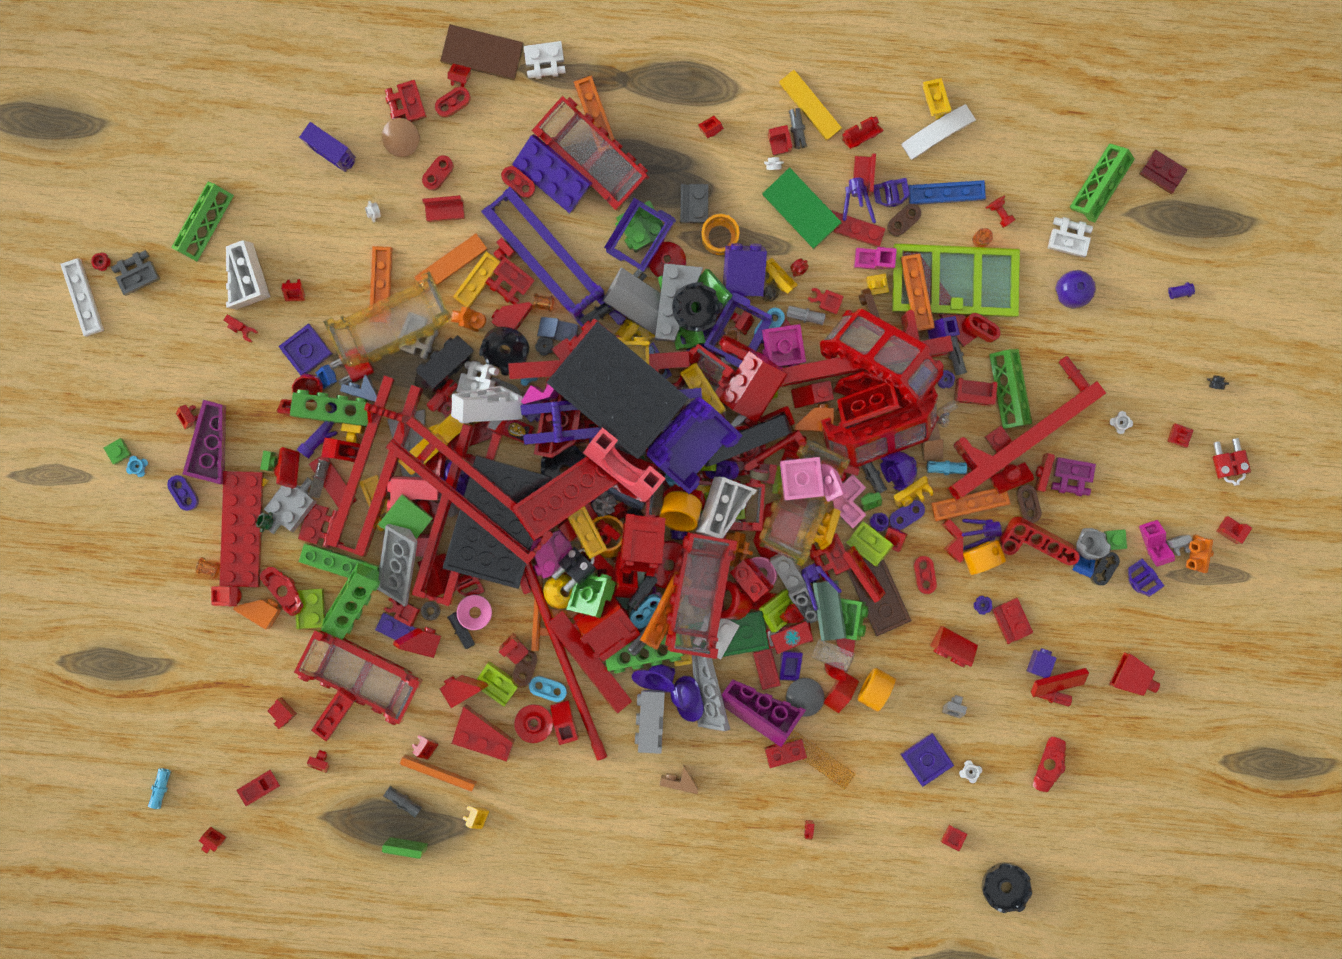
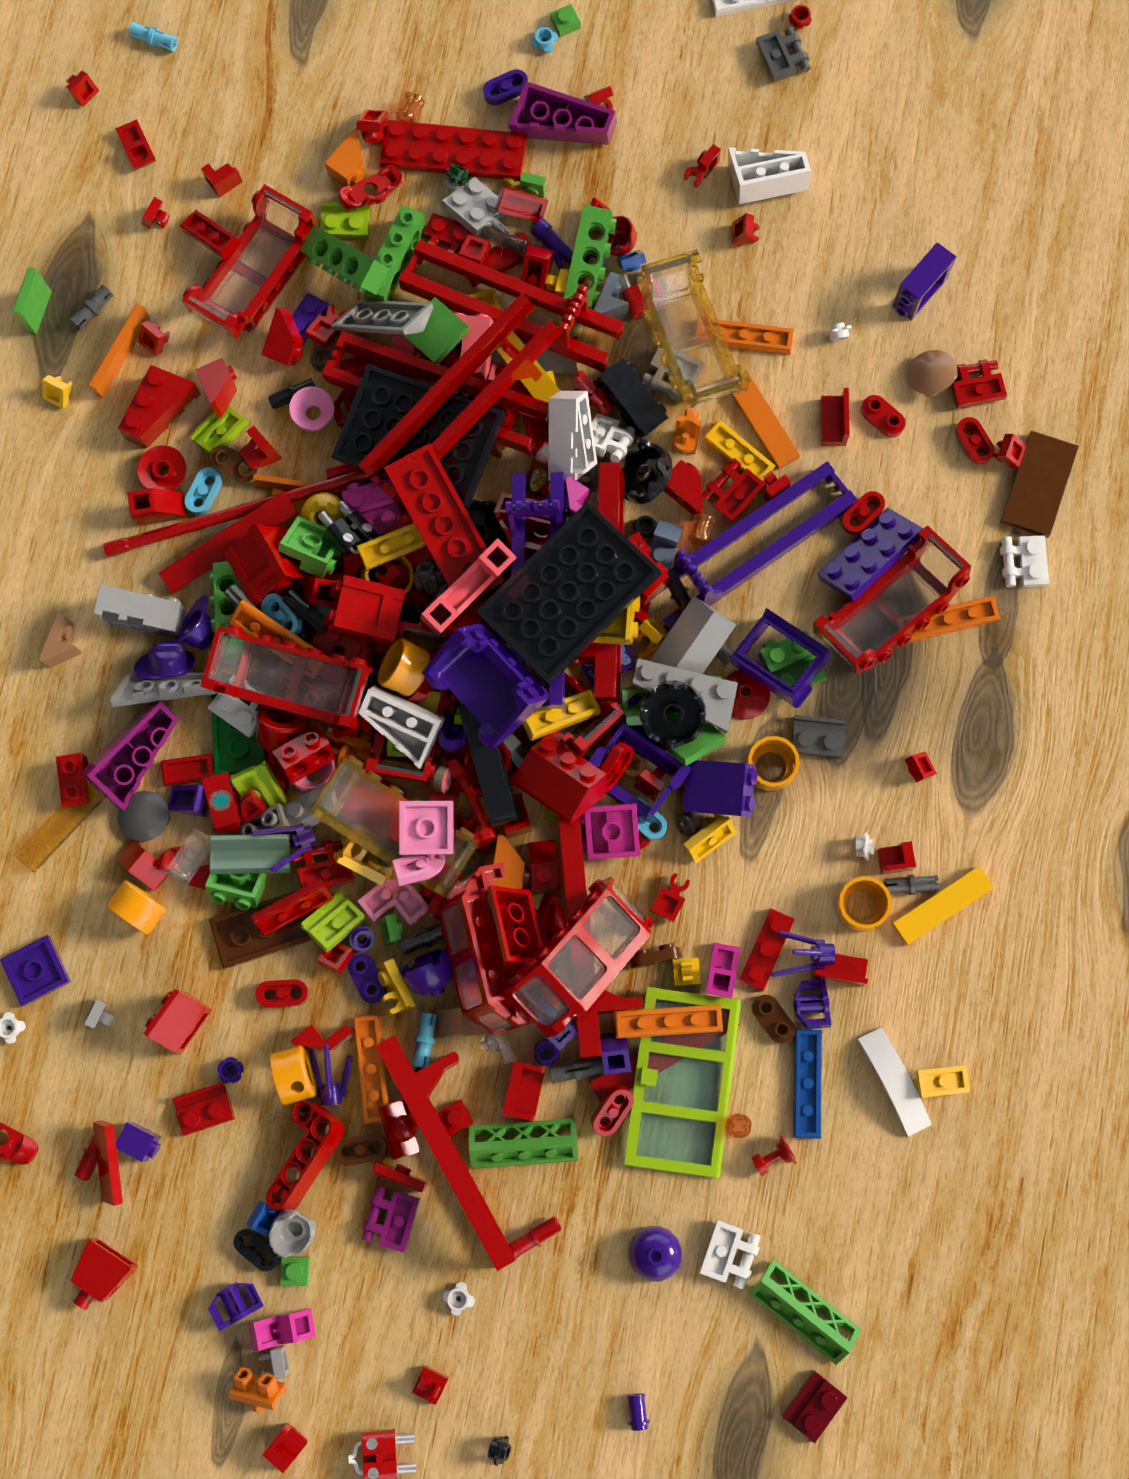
camera: 105 degrees right, 10 degrees down
bright green fence [171,181,234,262] -> none
dark purple tile [278,323,333,375] -> none
green tile [762,167,842,249] -> none
light grey axle [787,306,825,325] -> none
red plate [790,258,809,277] -> none
red hinge [842,116,884,149] -> none
none -> red plate [458,234,491,264]
none -> light orange piece [836,876,892,932]

